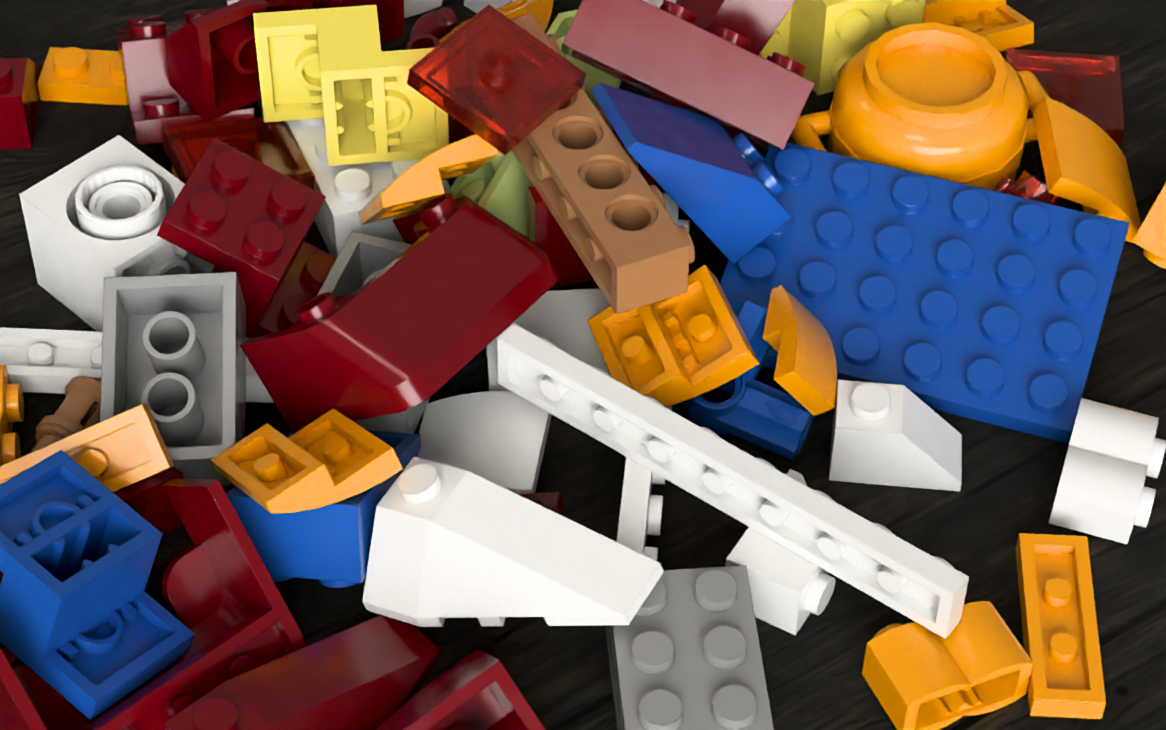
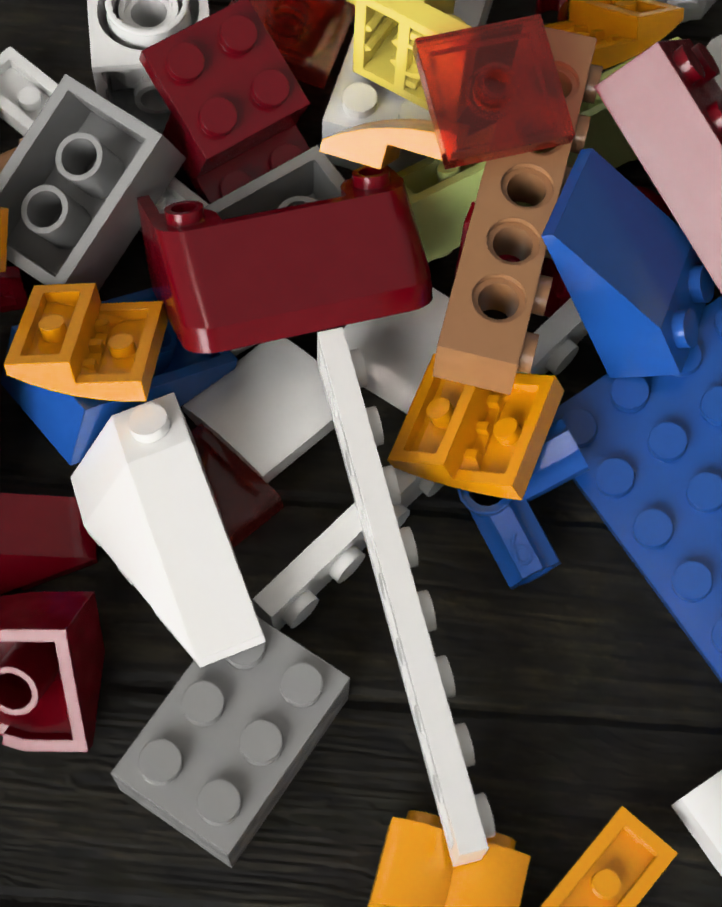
camera: 35 degrees right, 20 degrees up
white slope [726,469,836,636] -> none
light orange slope [762,285,837,416] -> none
white slope [829,380,962,492] -> none

